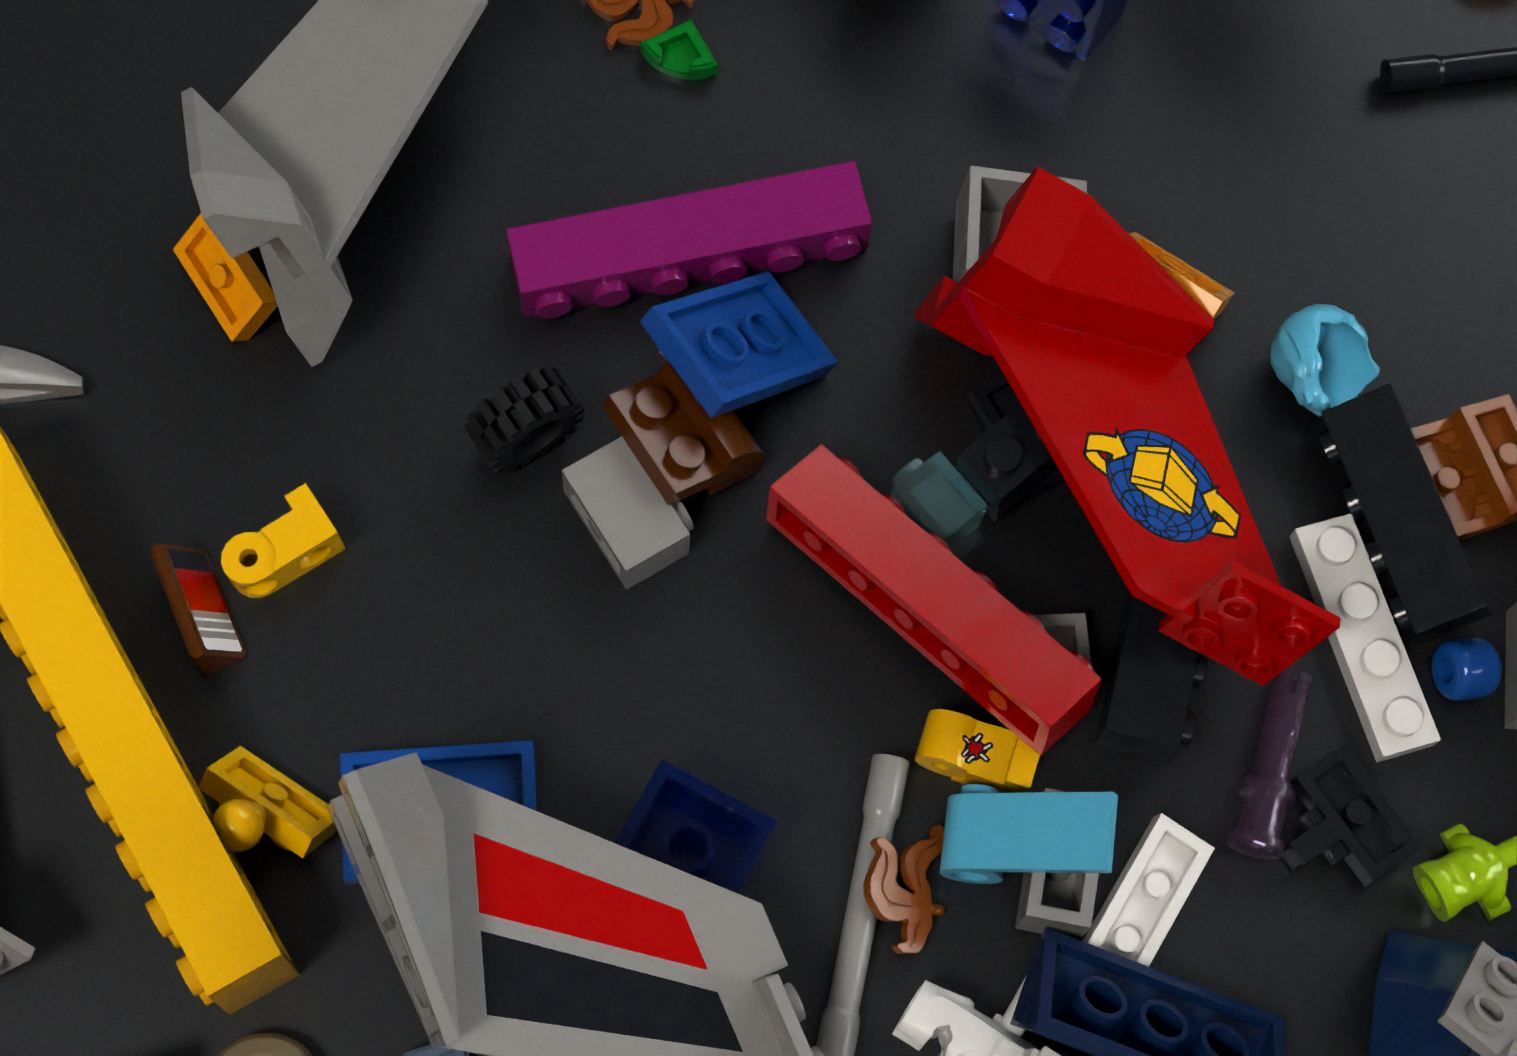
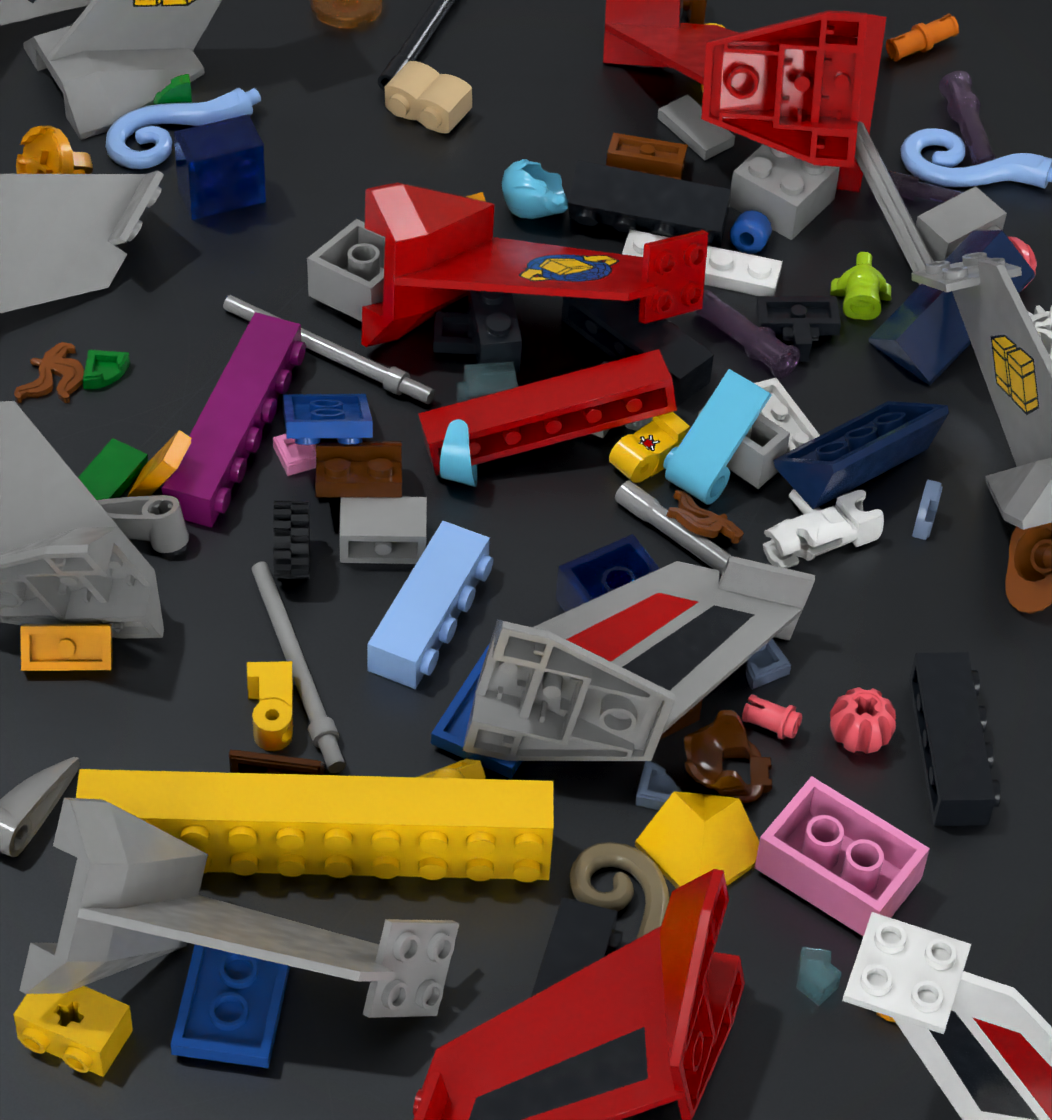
camera: 55 degrees left, 20 degrees down
none -> green tile [78,438,148,500]
none -> light grey piece [97,495,189,553]
none -> light orange tile [127,430,192,497]
none -> light grey bar [223,295,435,404]
none -> light grey bar [252,562,346,773]
none -> light blue brick [367,521,494,689]
none -> tan brick [384,61,472,133]
none -> medium azure helmet [439,419,477,487]

